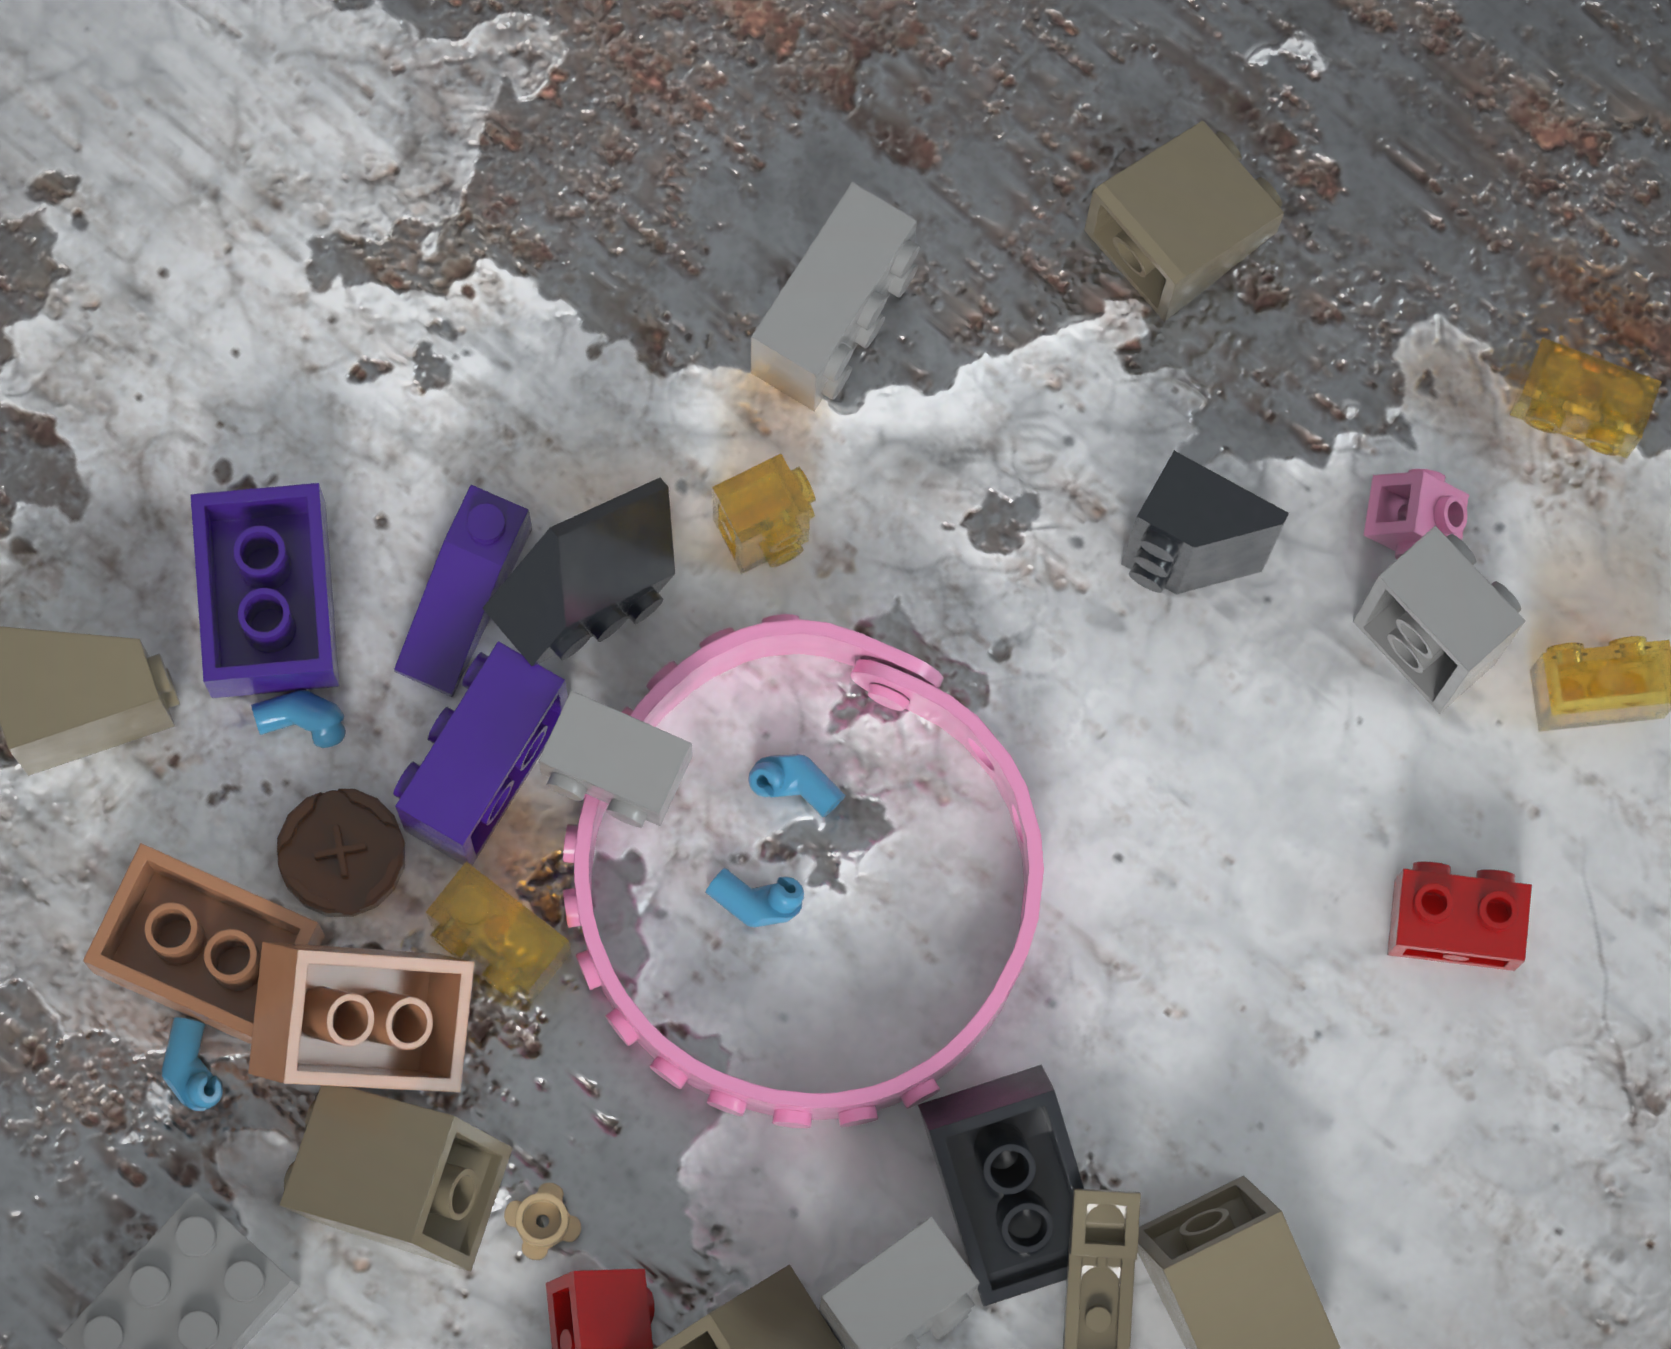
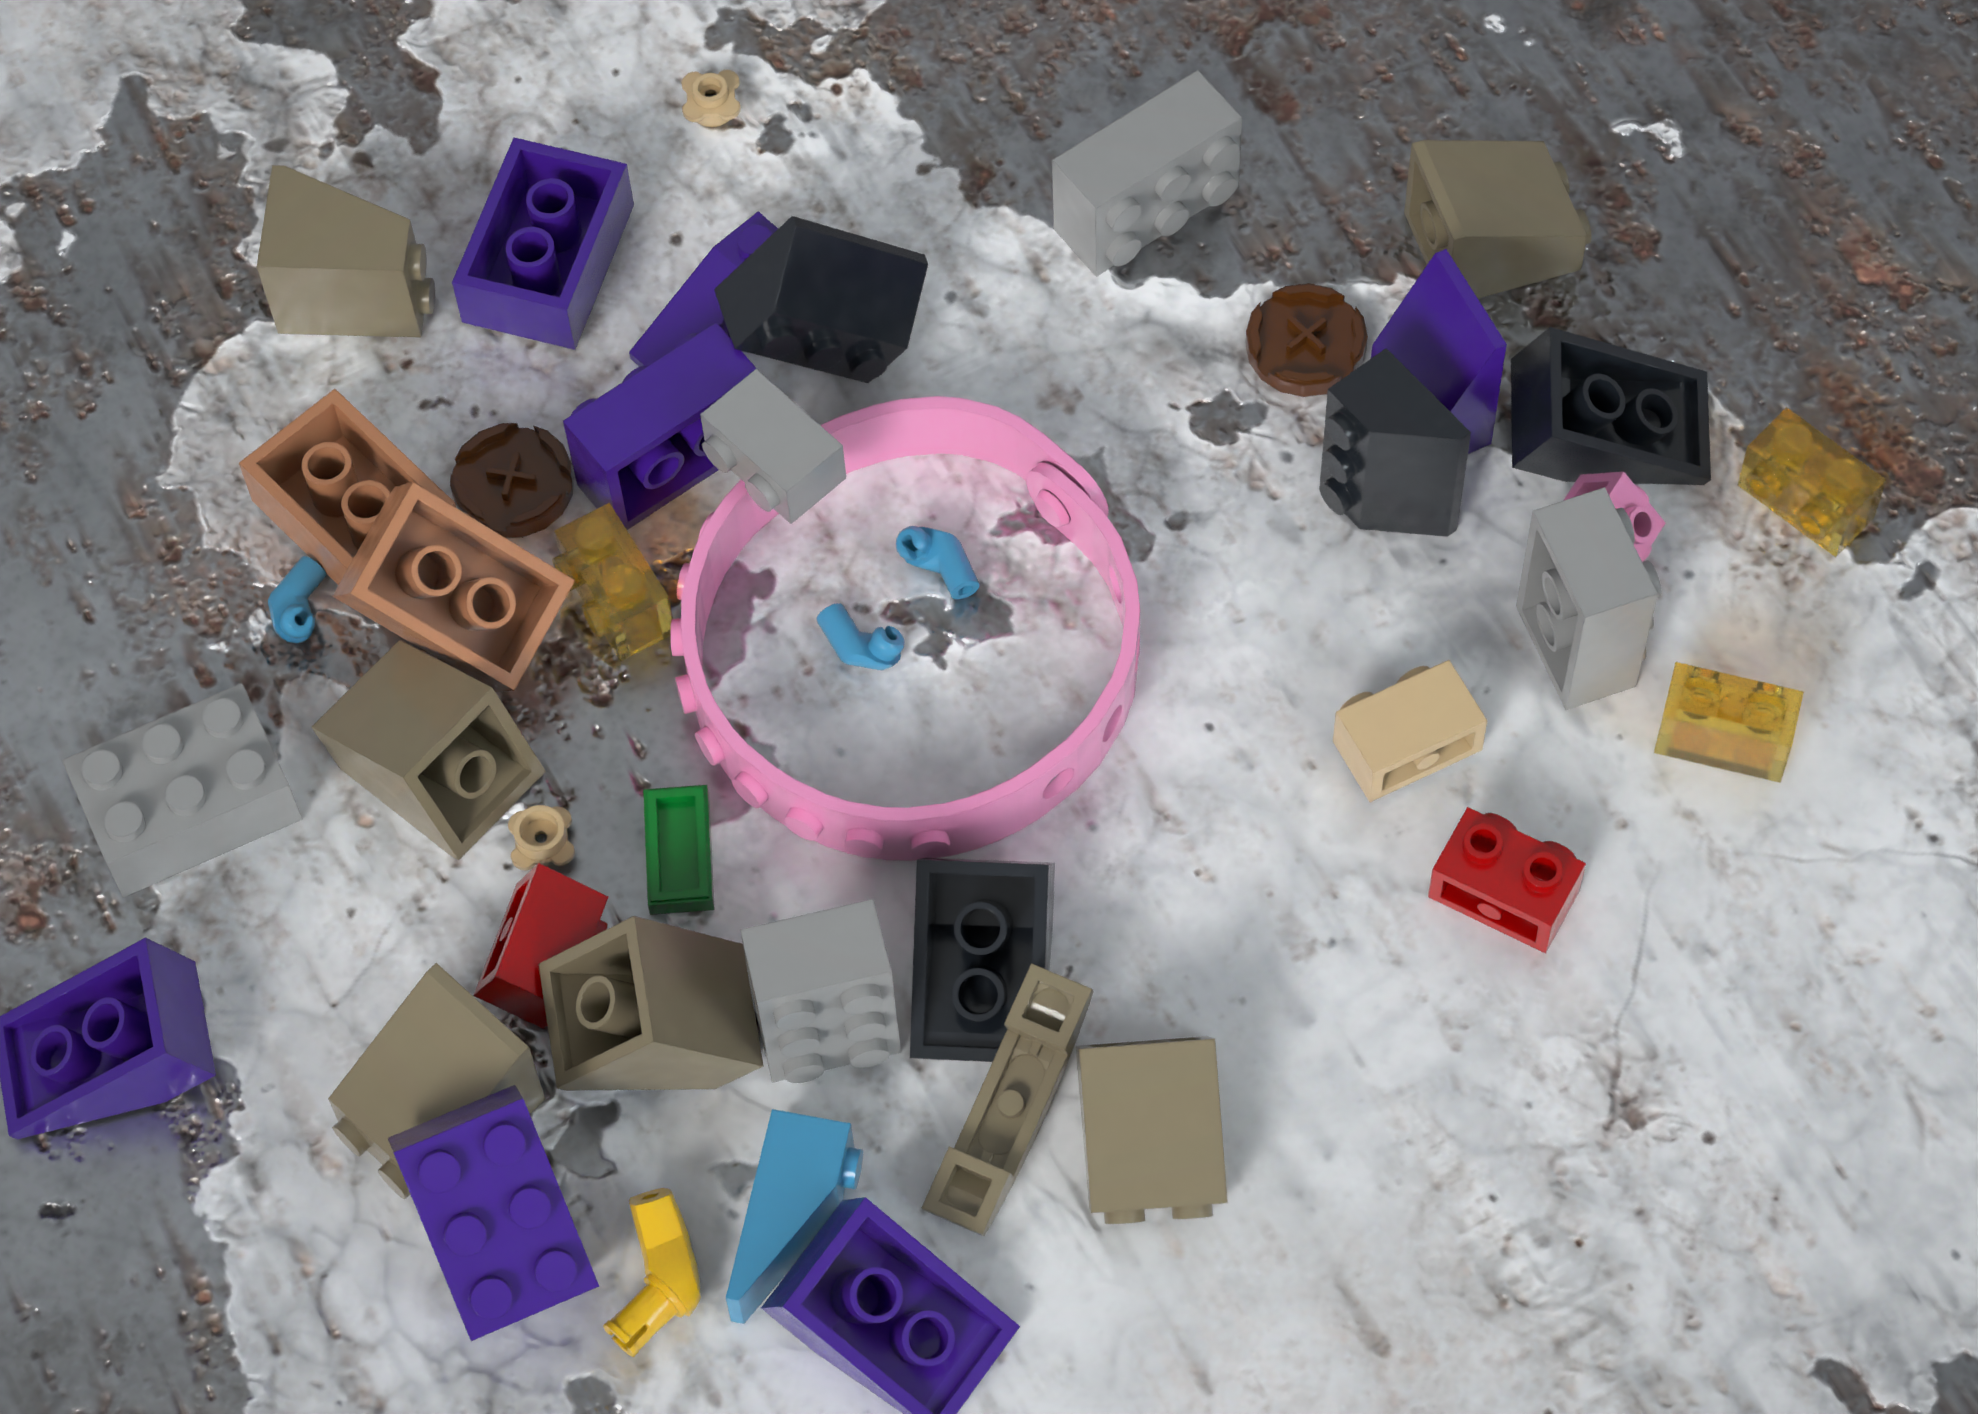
camera: 30 degrees right, 15 degrees down
dark azure arm [251,690,346,748] -> none
clear yellow brick [712,454,816,574] -> none
none -> green tile [643,785,715,915]
none -> tan plate [681,70,741,127]
none -> reddish brown tile [1245,283,1368,397]
none -> tan brick [1333,660,1487,802]
none -> dark purple slope [1371,249,1507,454]
none -> black slope [1511,327,1711,485]

